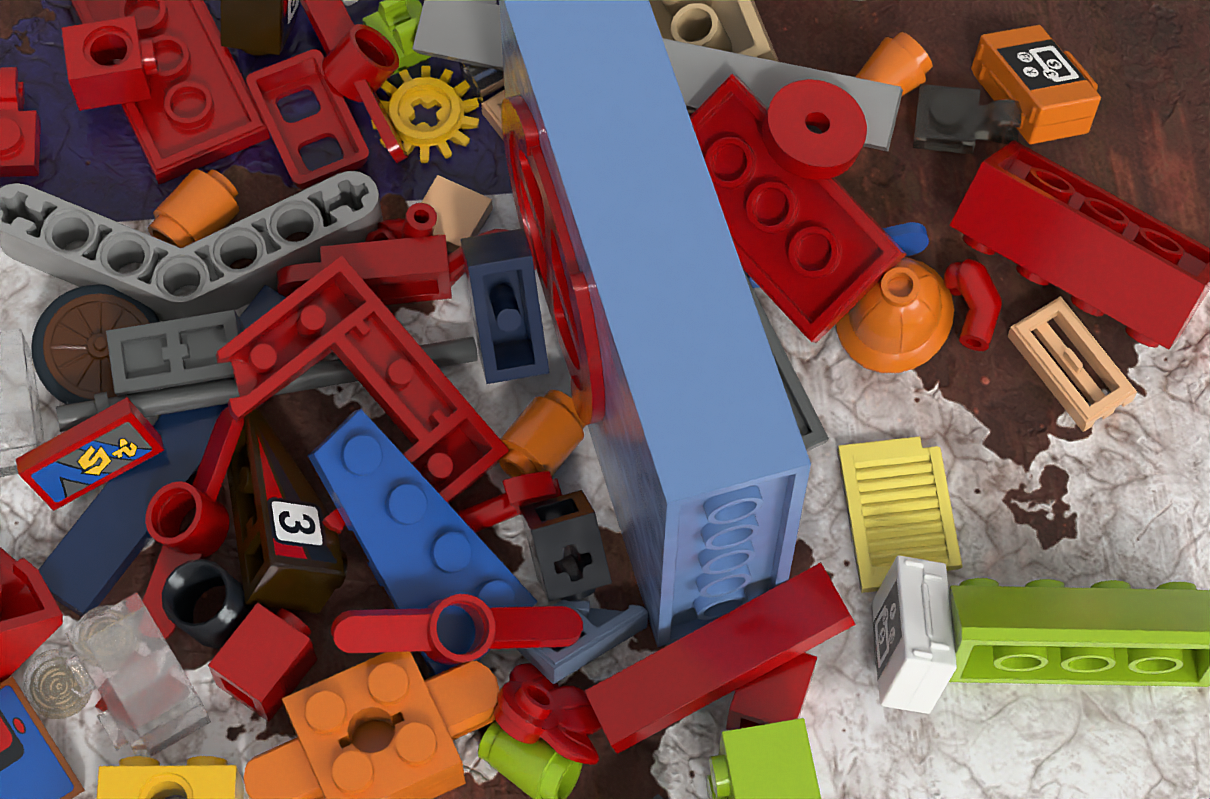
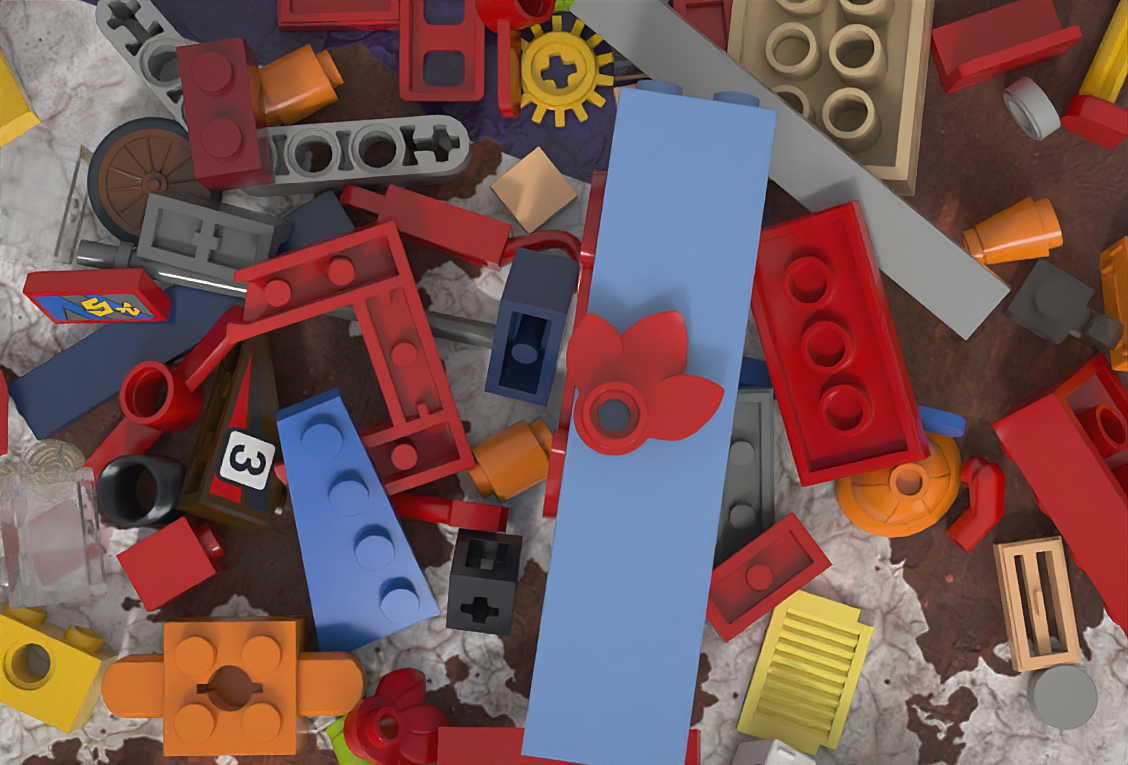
camera: 25 degrees right, 20 degrees up
red piece [331,594,583,665] -> none
red arm [365,203,437,242] -> none
sand blue tile [516,599,648,684] -> none
red piece [762,79,867,180] -> none
none -> dark red brick [176,37,275,193]
none -> red plate [566,310,725,456]
none -> red panel [705,511,833,643]
none -> light grey tile [1027,665,1098,730]

